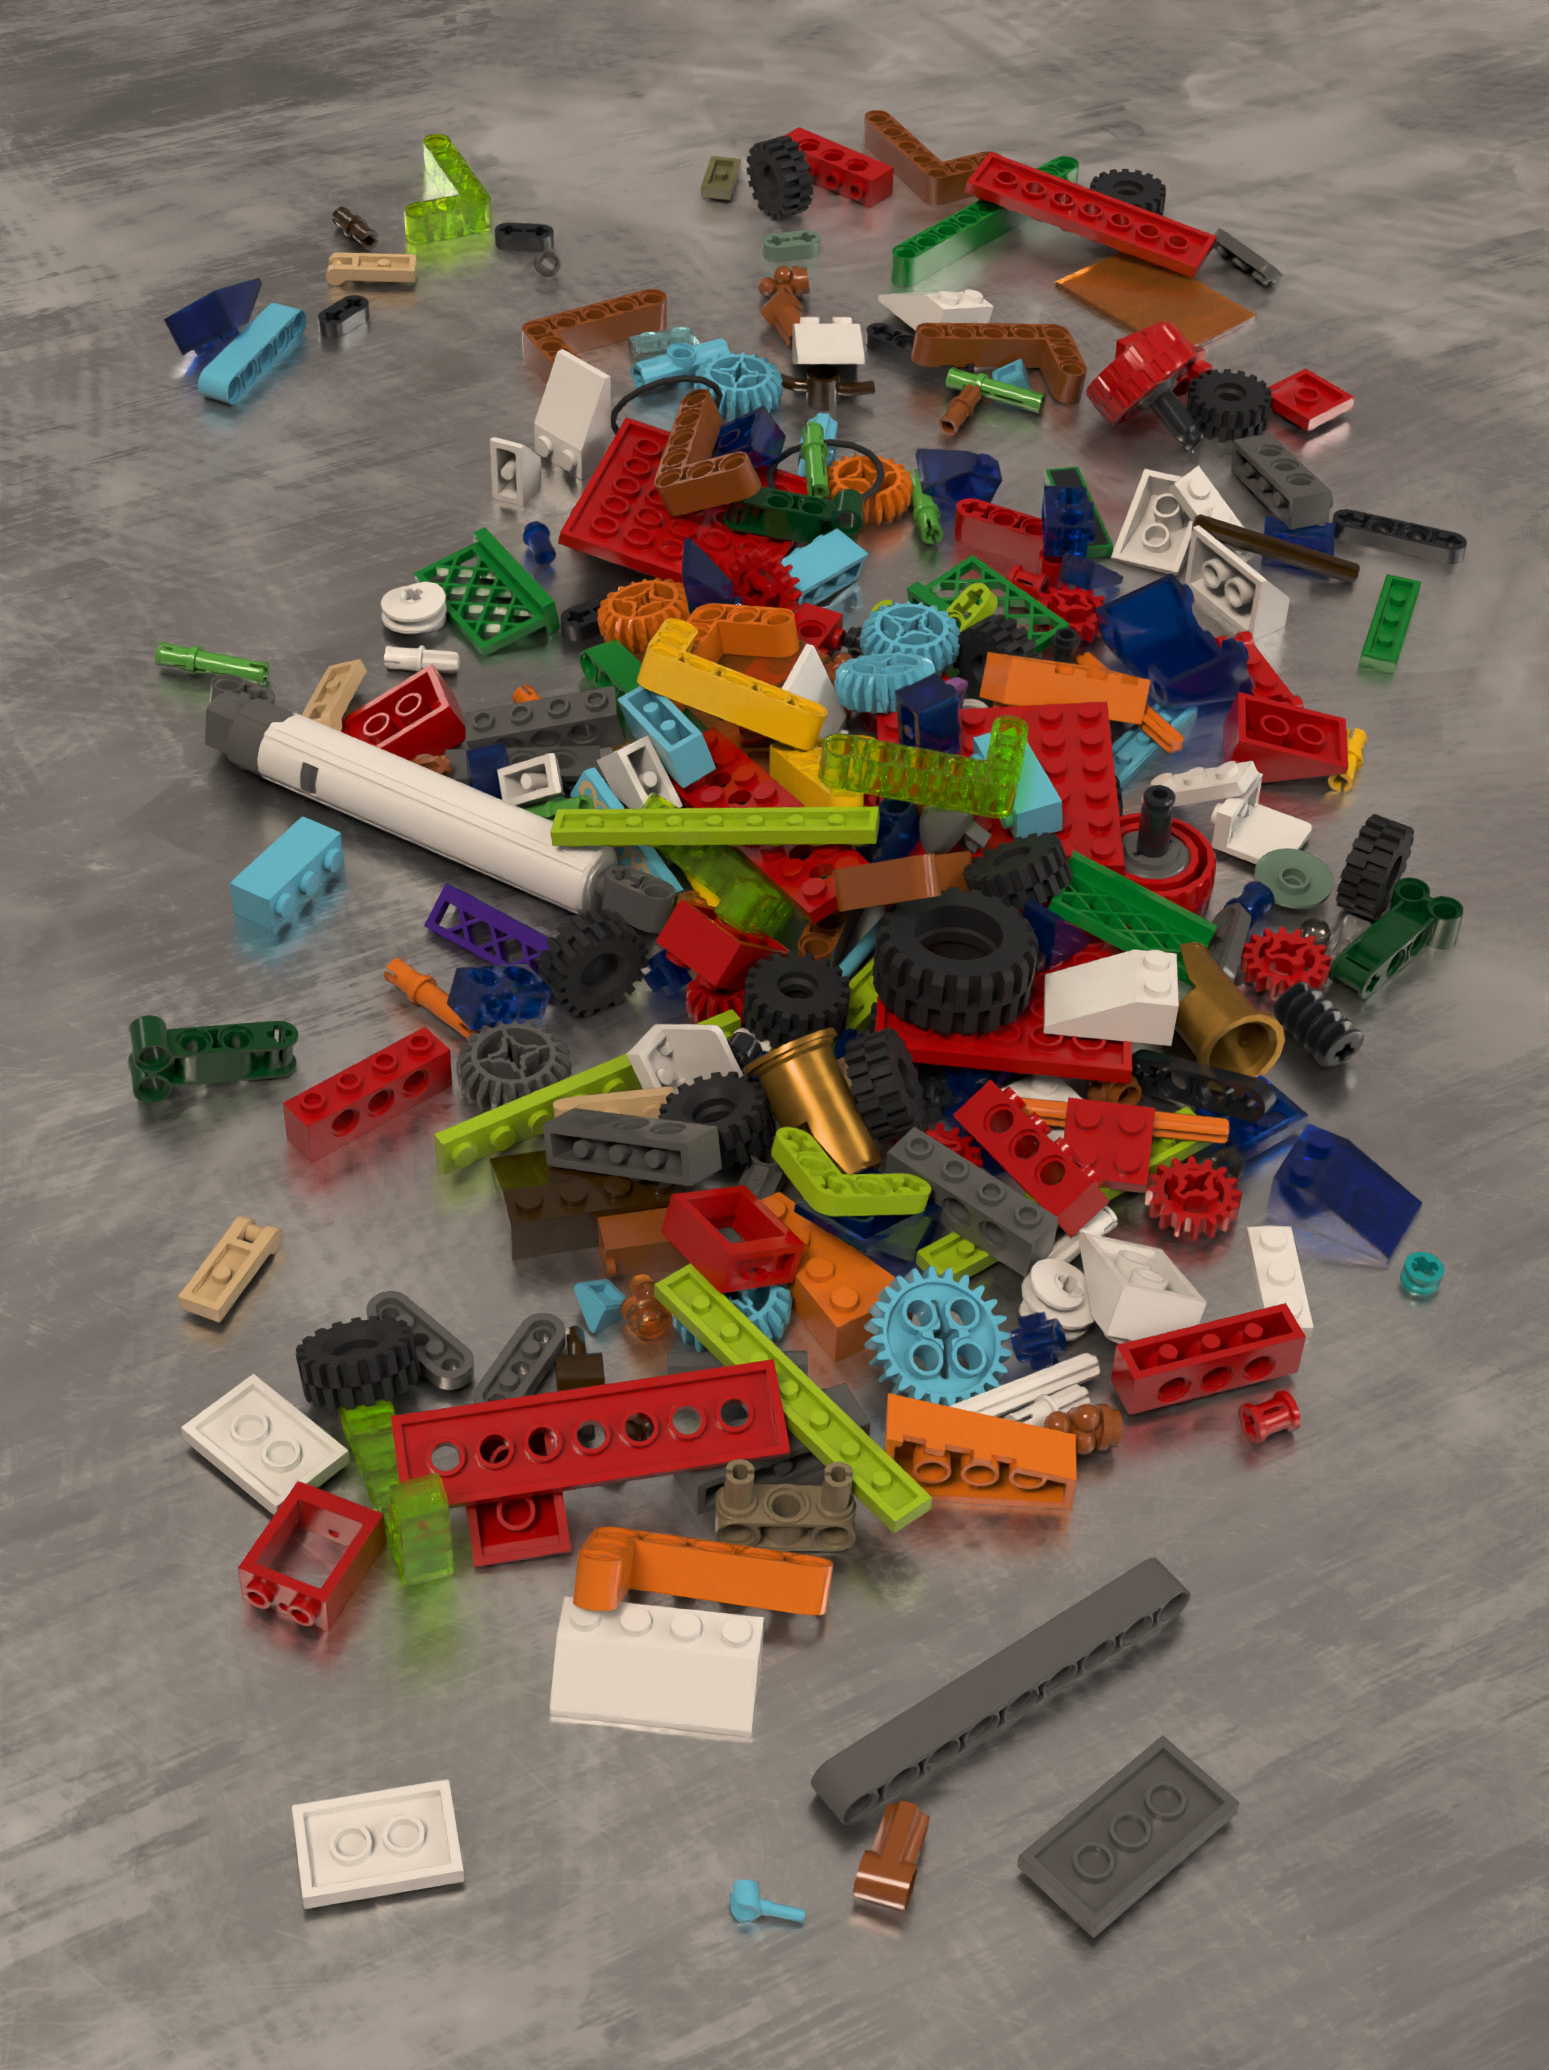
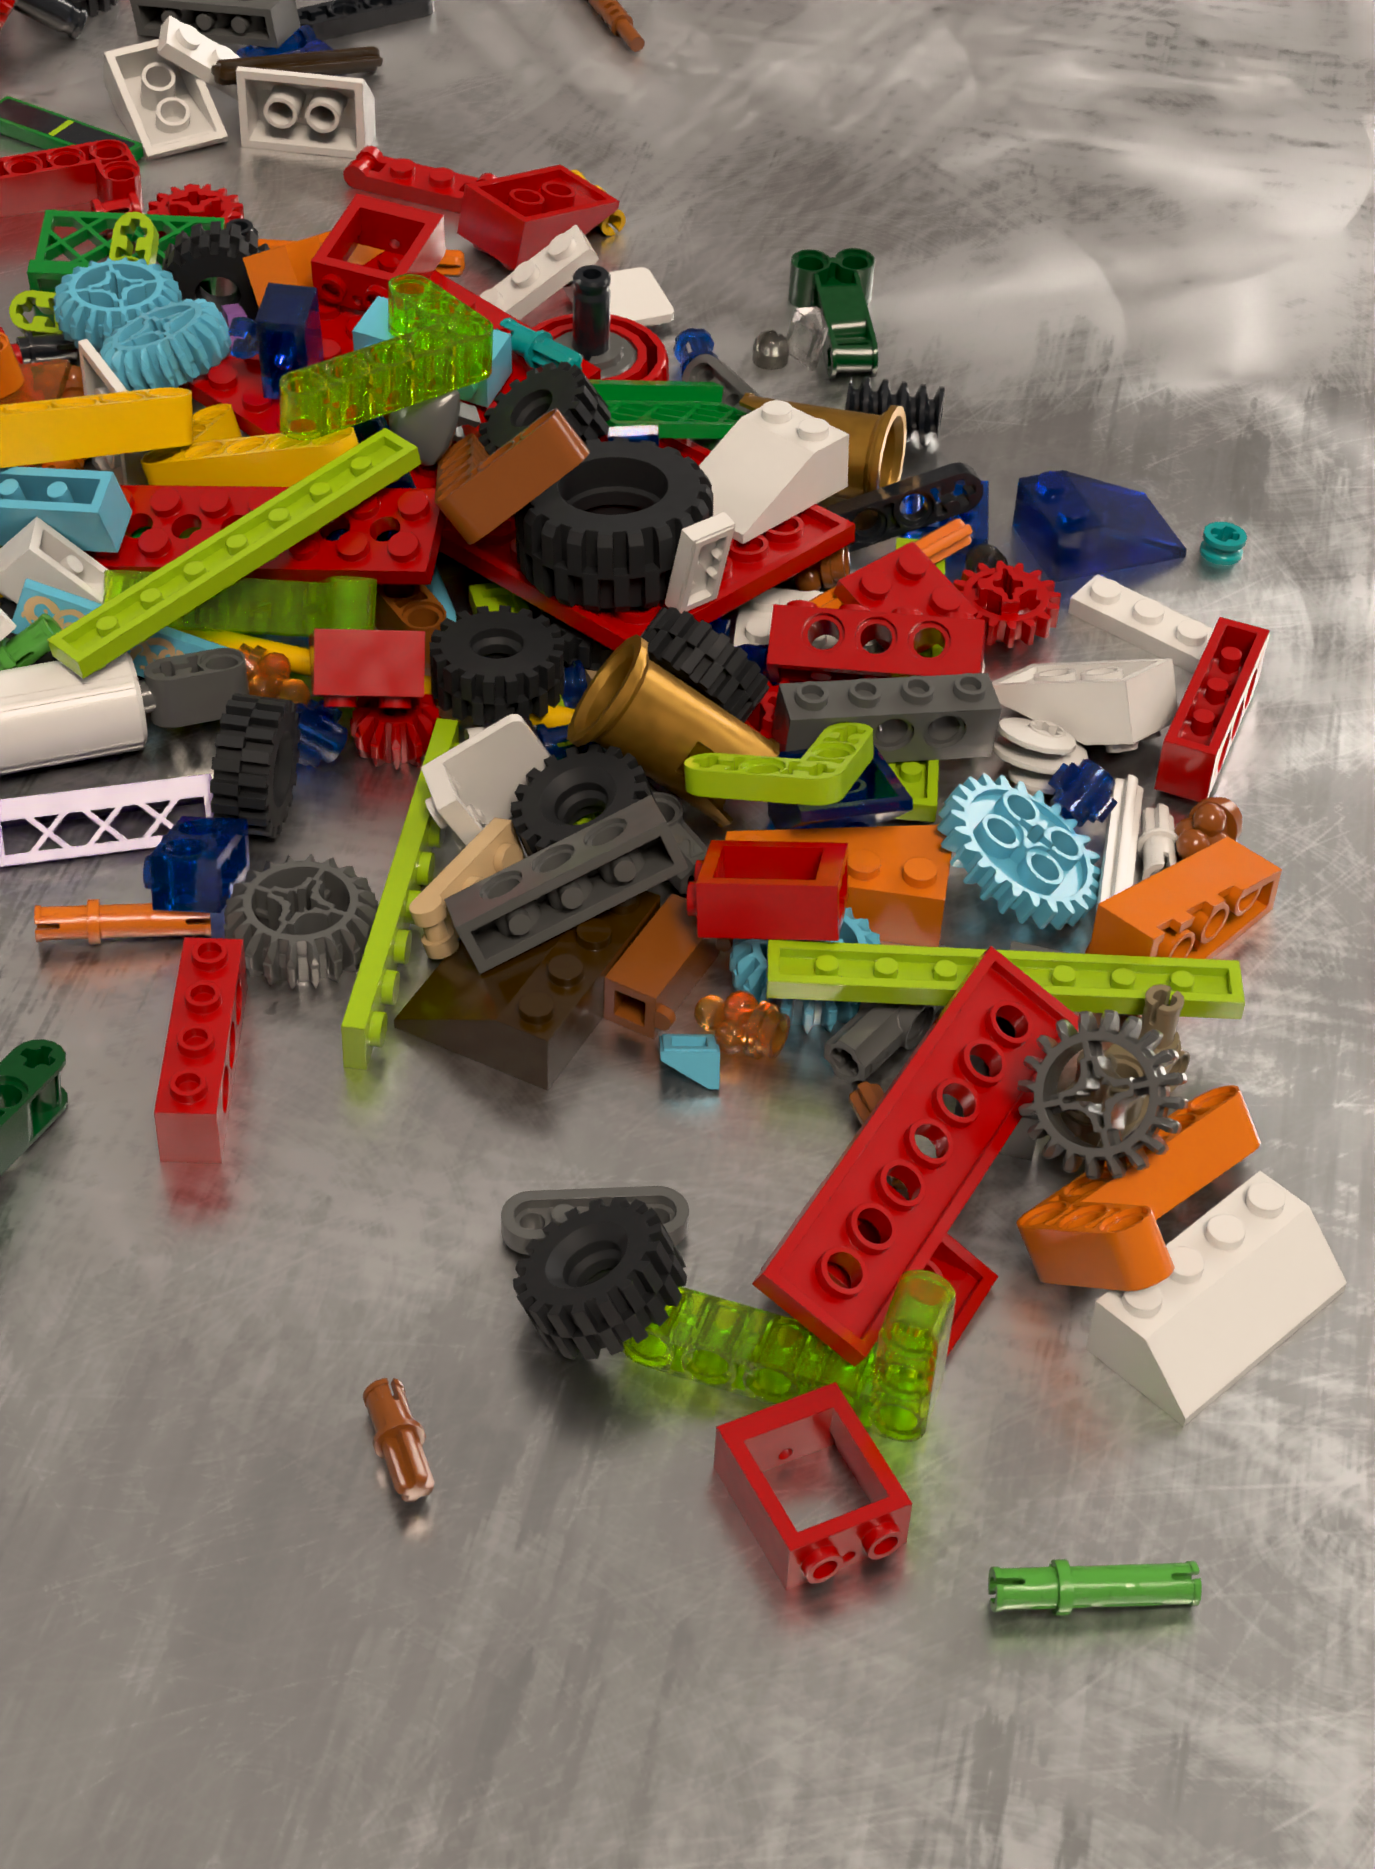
camera: 50 degrees left, 0 degrees up
tan plate [178,1215,283,1323] -> none
white plate [181,1374,350,1515] -> none
white plate [291,1779,464,1909] -> none
dark grey plate [473,1313,566,1404] -> none
dark brown piece [555,1326,605,1442] -> none
clear blue brick [1041,485,1095,558] -> none
clear blue slope [1058,553,1124,590] -> none
clear blue windscreen [1095,573,1253,710] -> none
red bush [1238,1390,1301,1445] -> none
red gear [1240,927,1331,999] -> none
sand green dish [1254,848,1333,909] -> none
black tyre [1336,814,1414,921] -> none
green tile [1358,574,1421,674] -> none
none -> red window [311,194,446,312]
none -> dark orange axle [362,1378,435,1503]
none -> teal axle [496,317,583,370]
none -> white plate [664,511,736,614]
none -> bright green pin [988,1559,1202,1616]
none -> dark grey gear [1017,1010,1188,1179]

